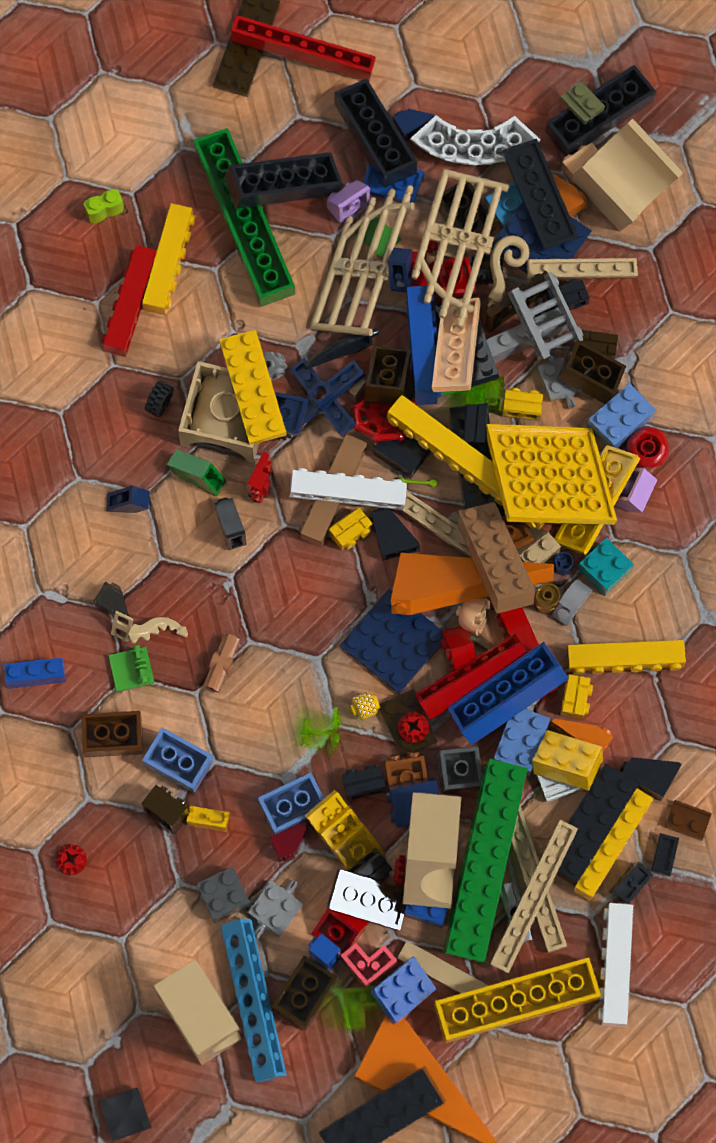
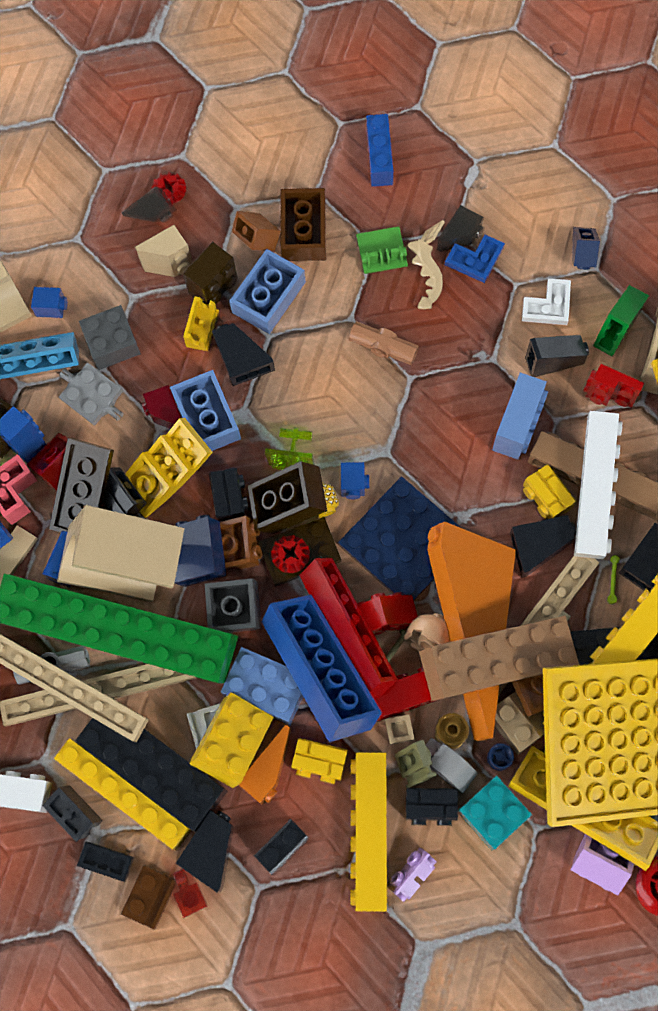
camera: 100 degrees right, 0 degrees up
none -> blue brick [31,287,68,318]
none -> clear smoke slope [121,186,176,223]
none -> tan slope [135,225,193,277]
none -> clear red plate [173,869,208,918]
none -> black slope [212,323,275,386]
none -> dark orange brick [232,211,281,252]
none -> dark brown brick [248,461,327,534]
none -> black brick [254,819,310,875]
none -> blue brick [341,462,369,500]
none -> tan plate [385,715,414,745]
none -> lavender hinge [387,847,437,902]
none -> olive plate [394,740,436,788]
none -> black brick [406,788,458,826]
none -> blue plate [445,235,505,283]
none -> medium blue brick [492,372,548,460]
none -> white plate [522,278,571,325]

